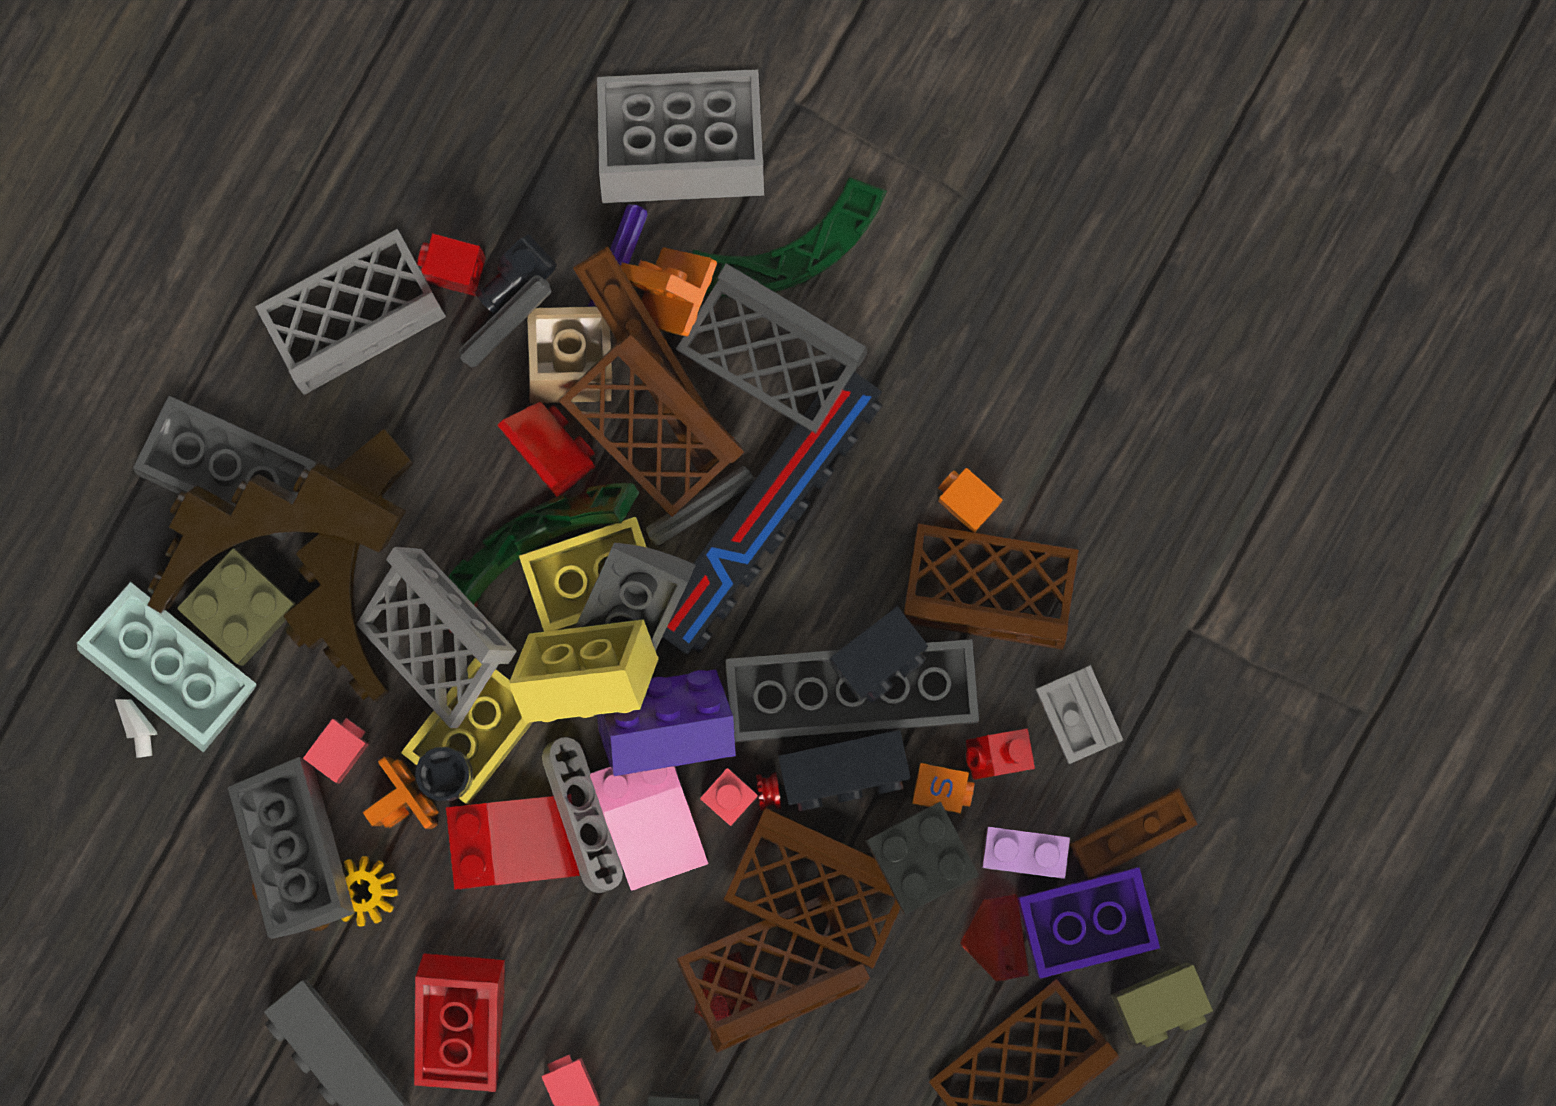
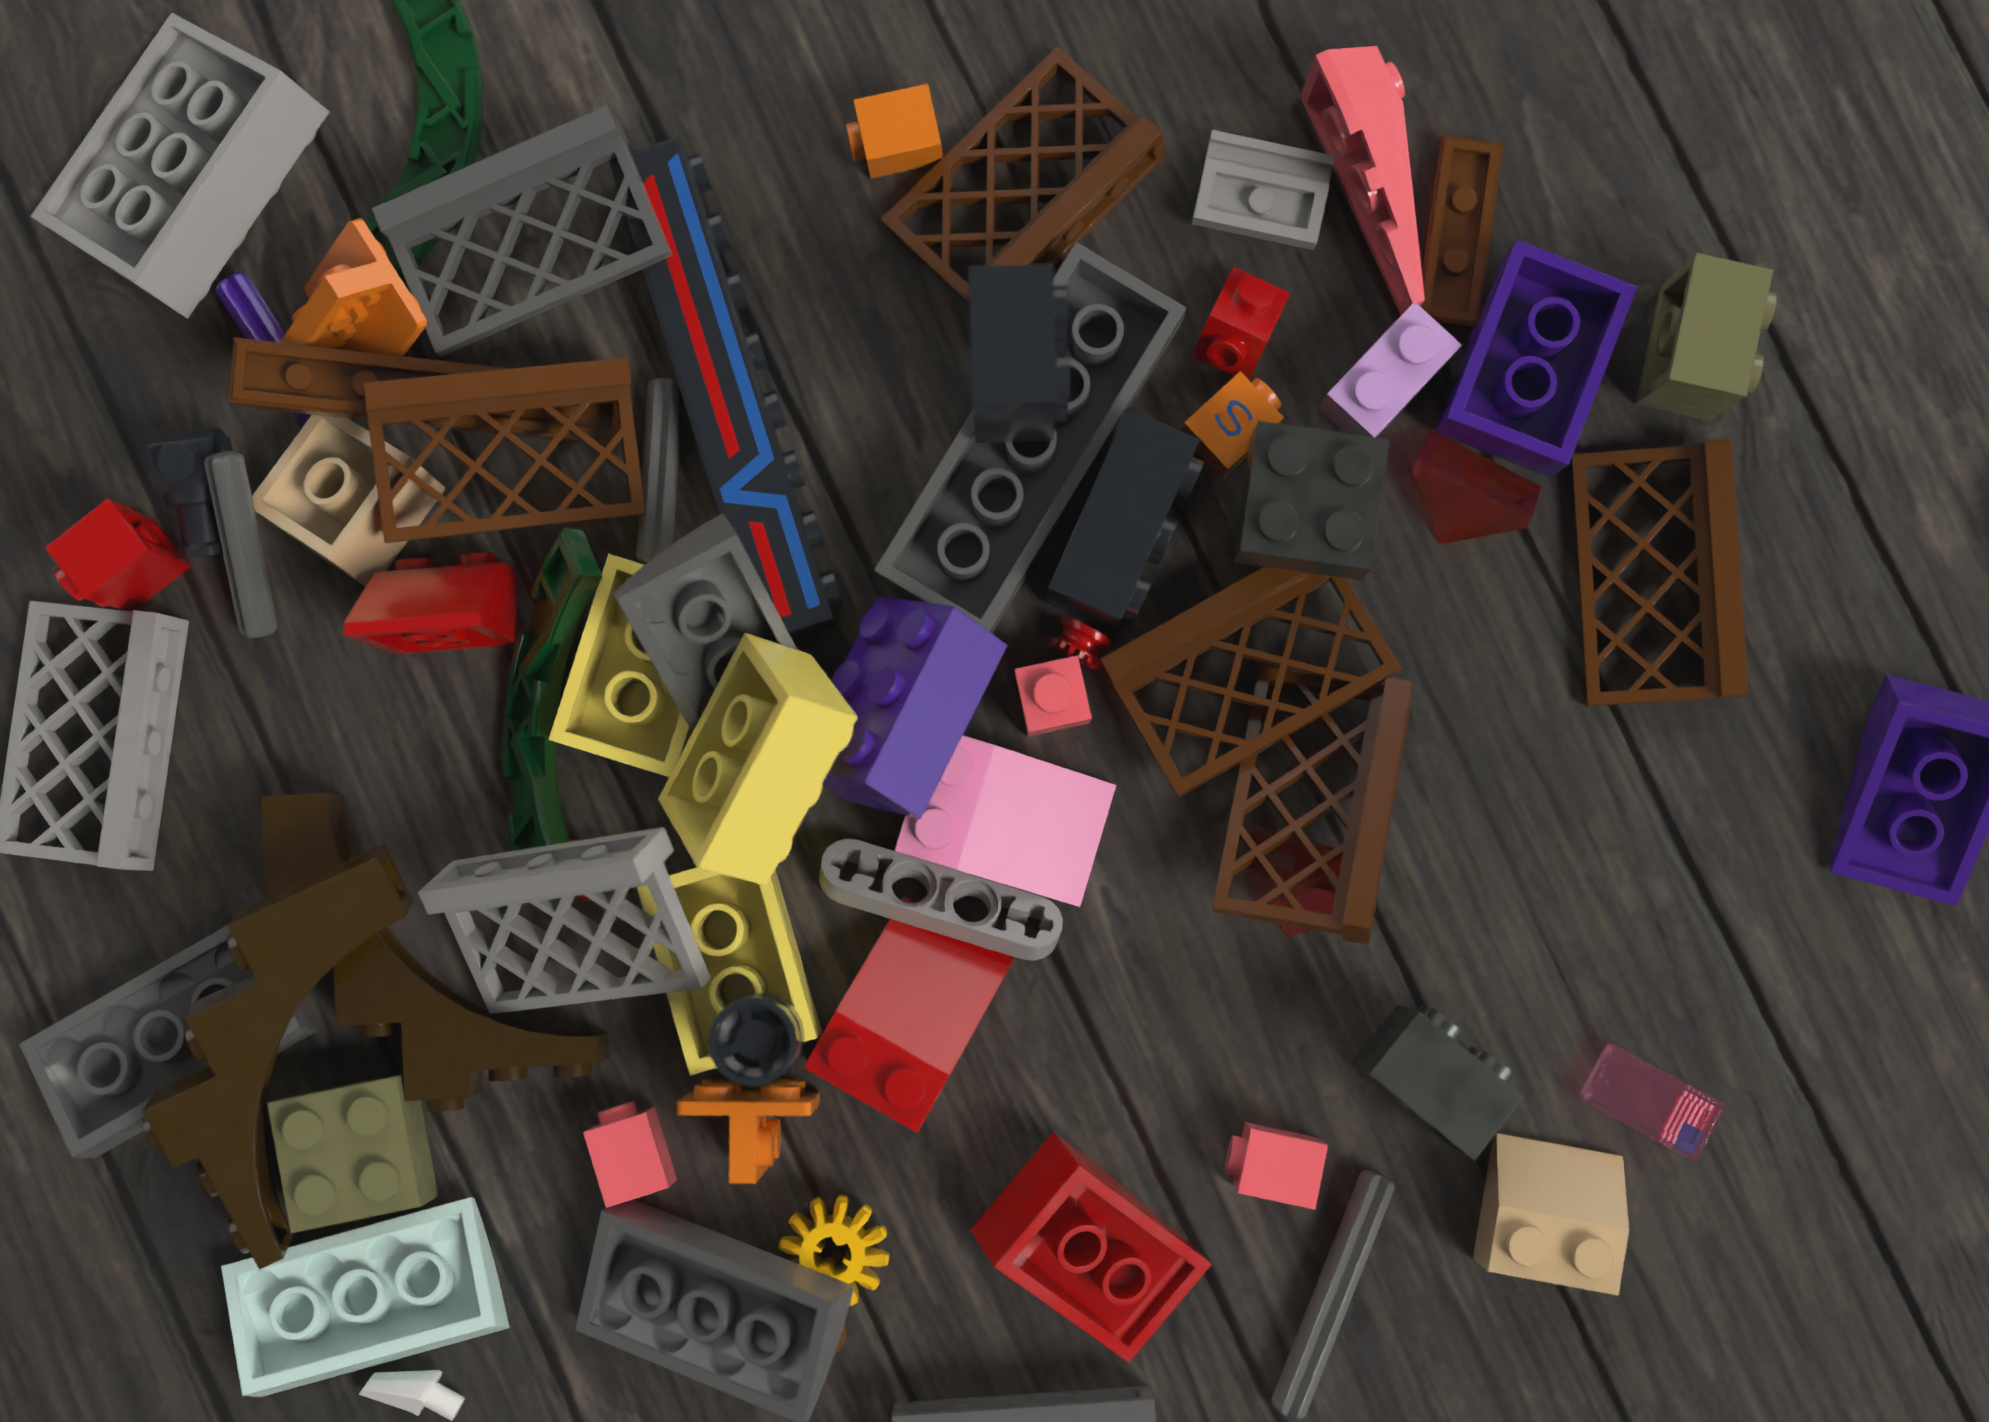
camera: 55 degrees left, 0 degrees up
none -> coral wedge [1300,46,1425,315]

